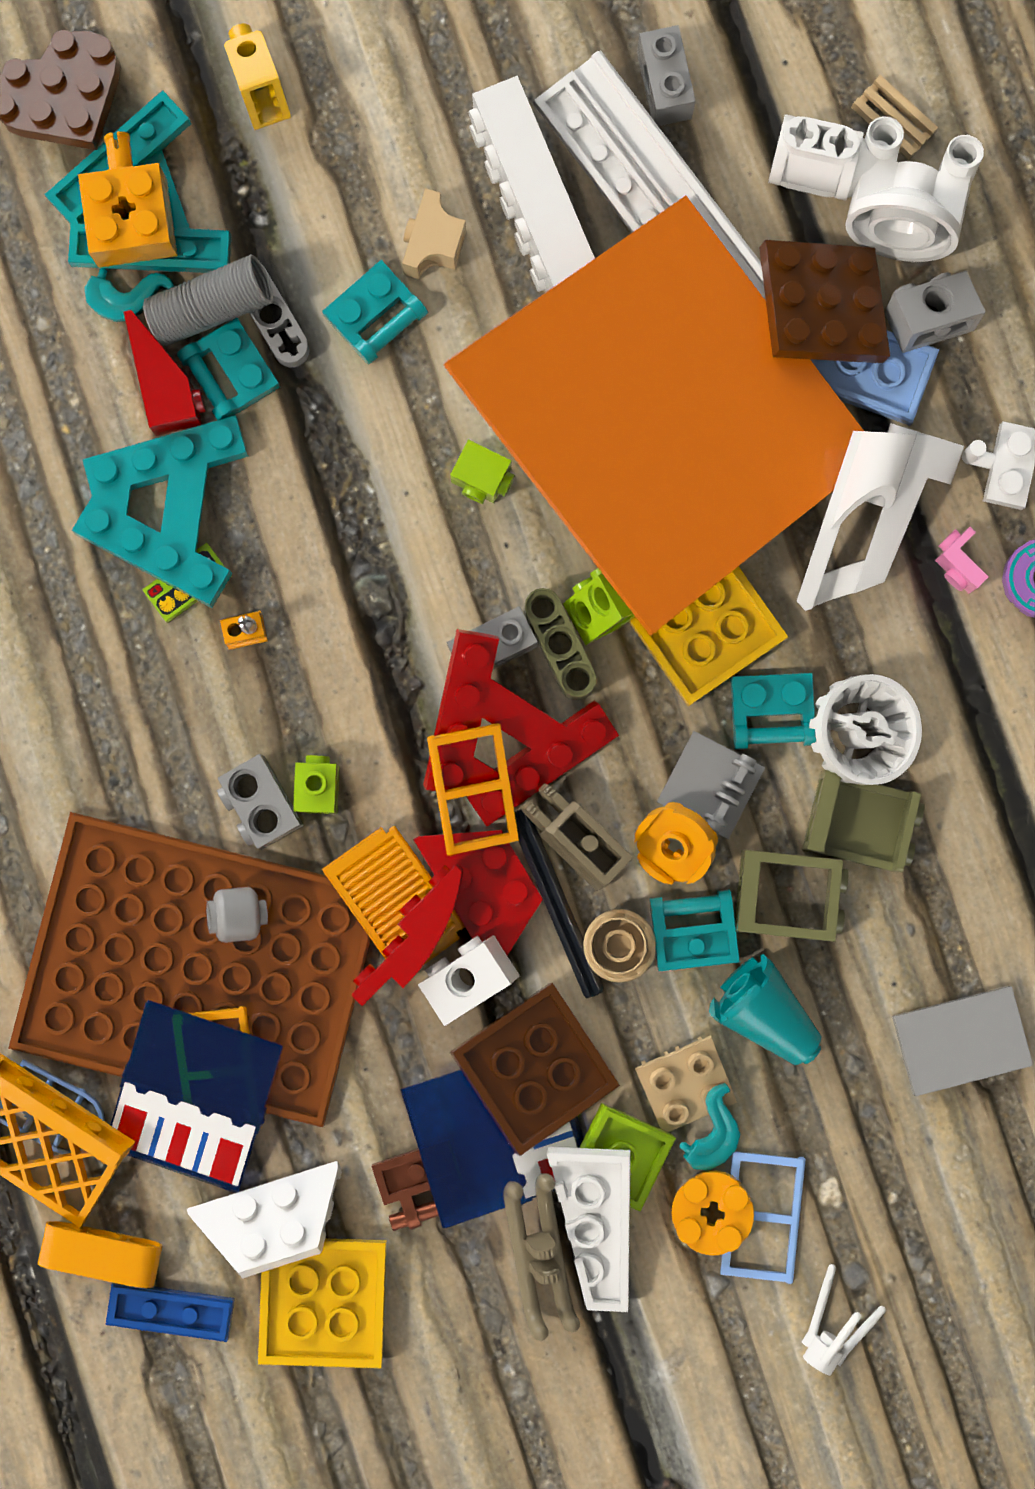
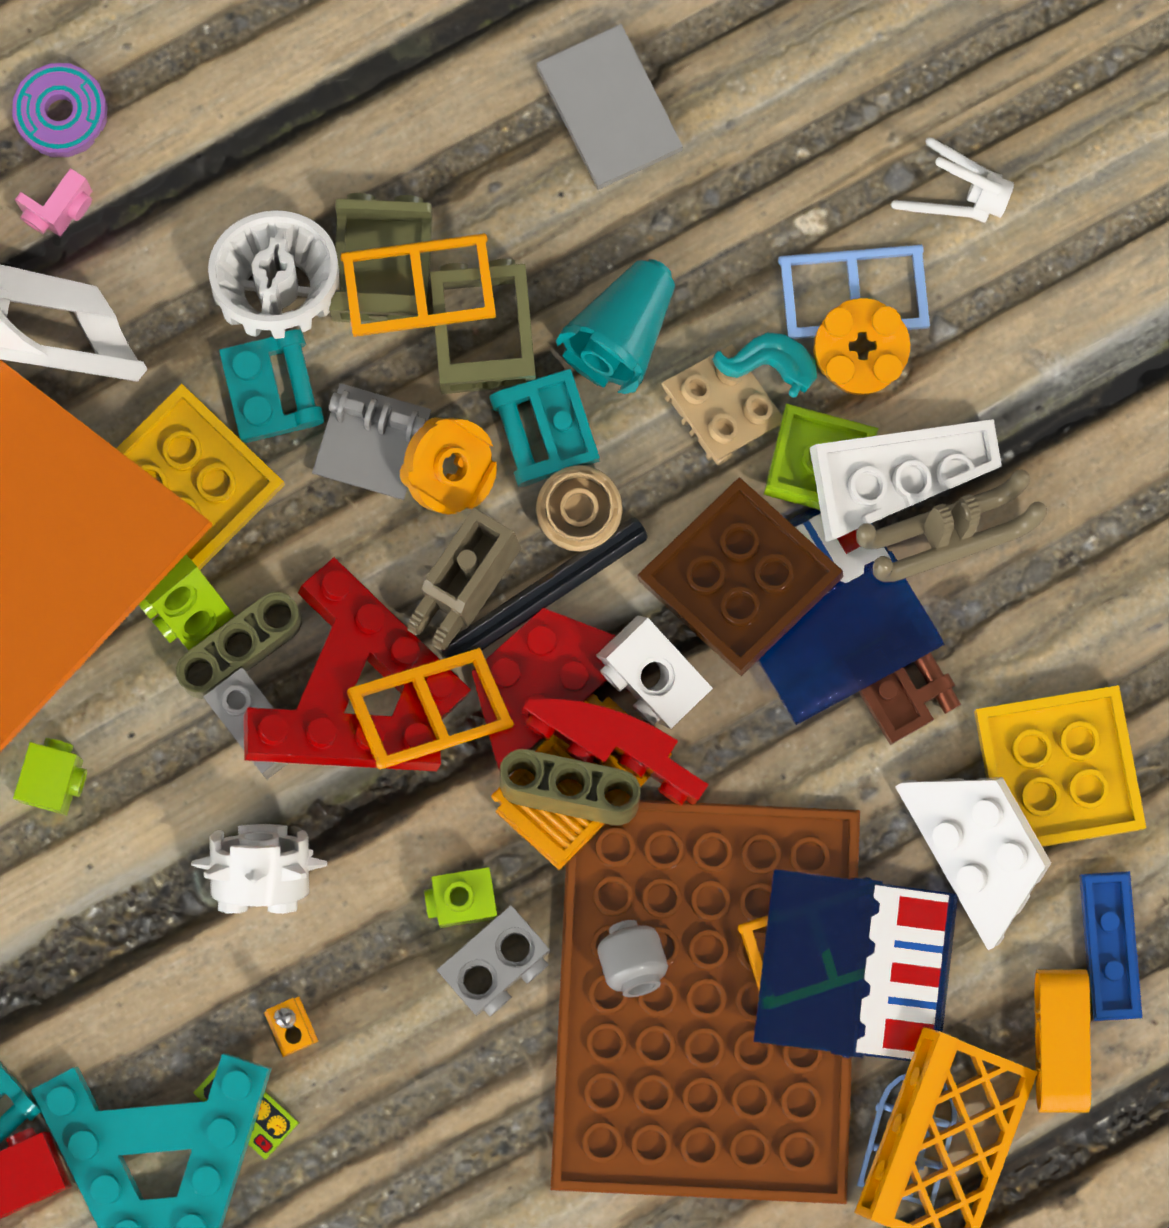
camera: 105 degrees left, 5 degrees down
none -> white brick [191,824,327,914]
none -> light orange window [340,233,496,337]
none -> olive beam [500,749,640,825]

